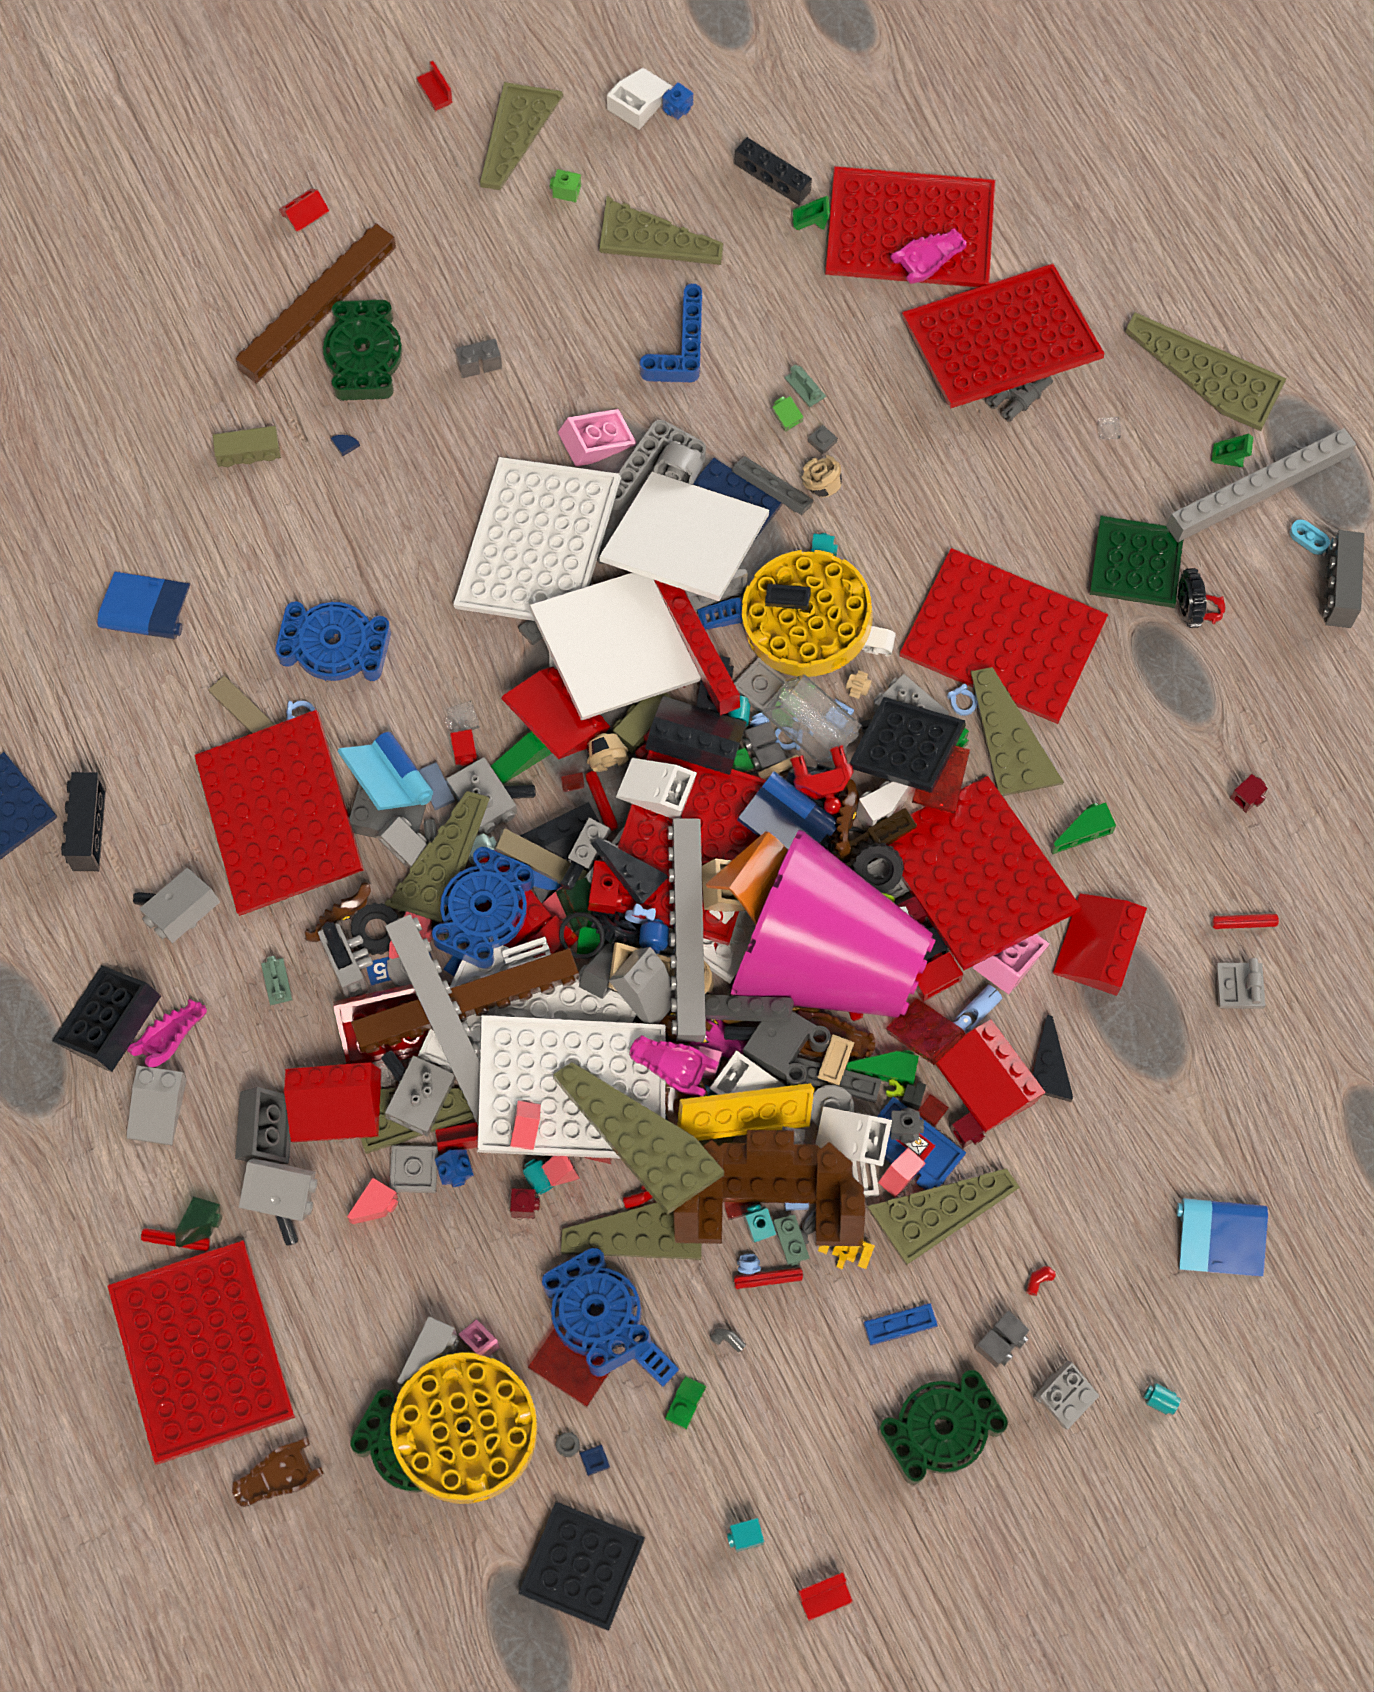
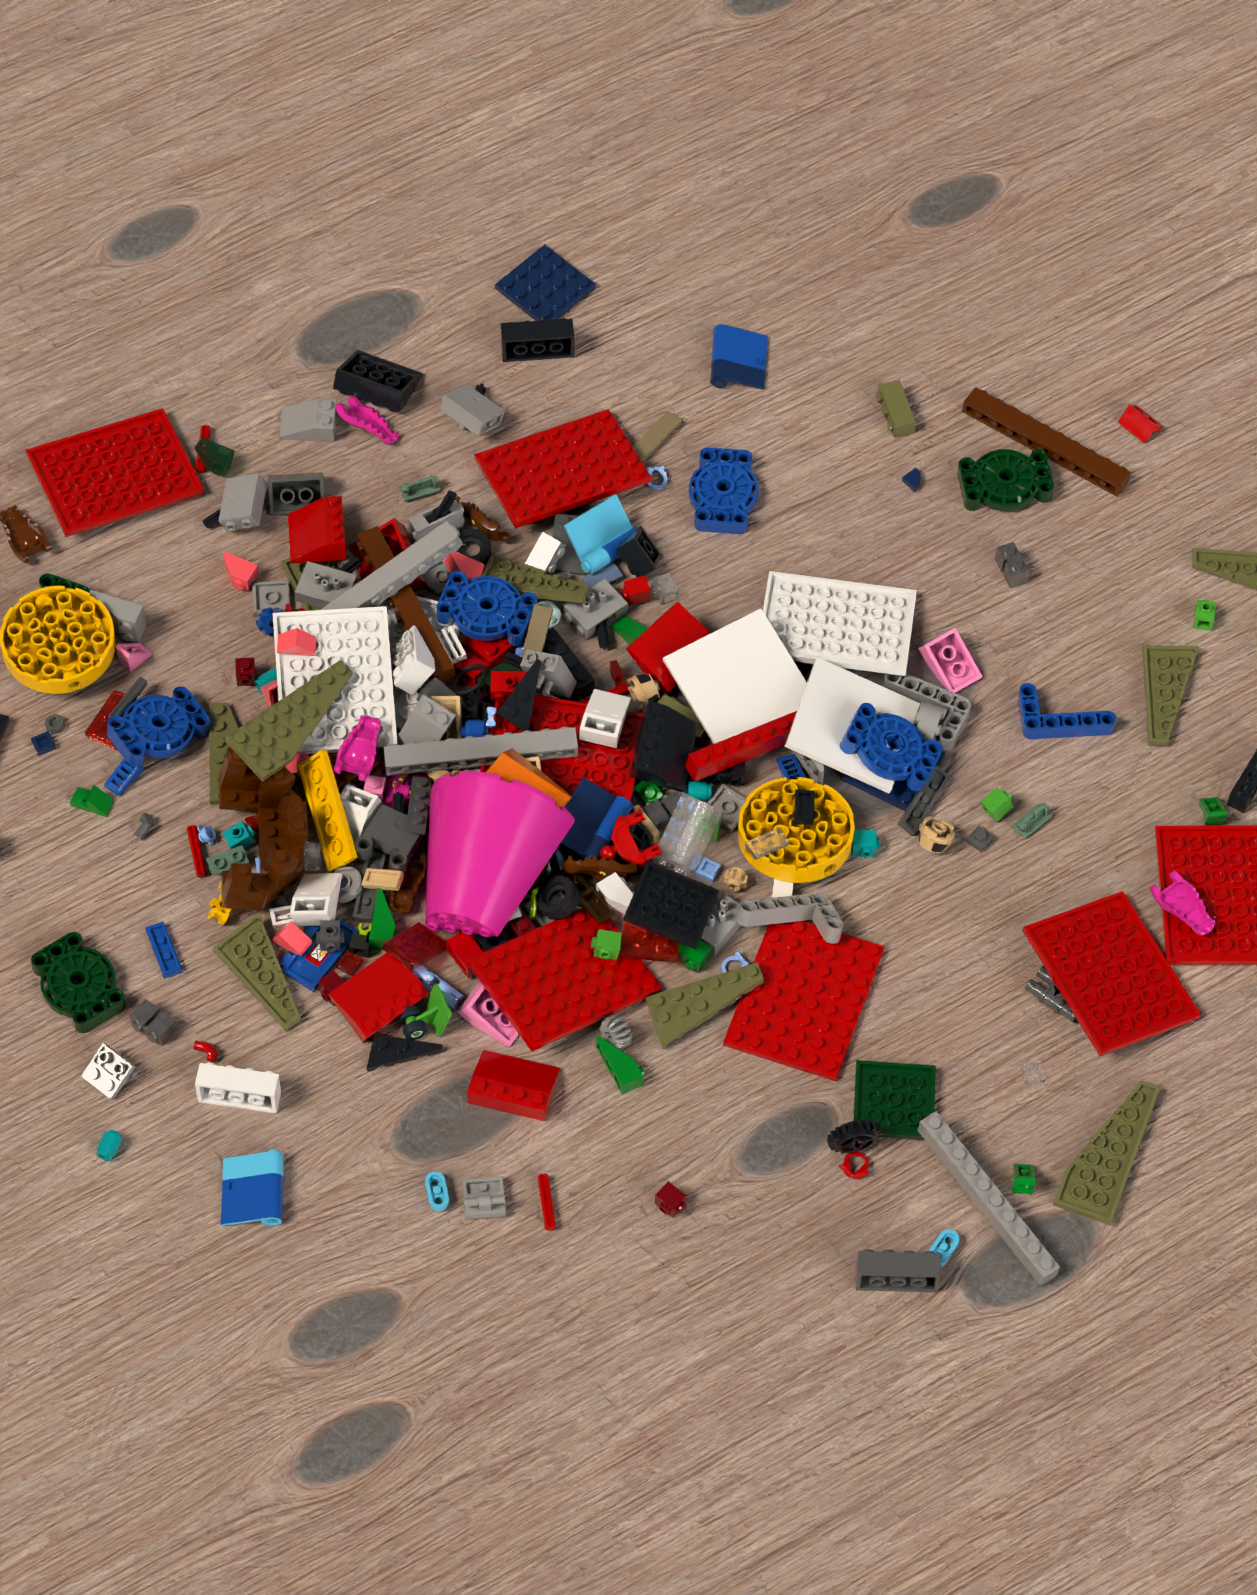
camera: 85 degrees right, 10 degrees down
none -> dark grey axle [108,677,147,718]
none -> white brick [195,1062,281,1113]
none -> white slope [391,625,435,695]
none -> bright green plate [397,984,452,1040]
none -> medium azure plate [425,1172,449,1211]
none -> bright green brick [591,929,621,960]
none -> light grey gear [600,1014,633,1049]
none -> black slope [616,526,662,578]
none -> light grey beam [737,893,843,944]
none -> clear tile [745,828,789,860]
none -> blue piece [840,703,943,791]

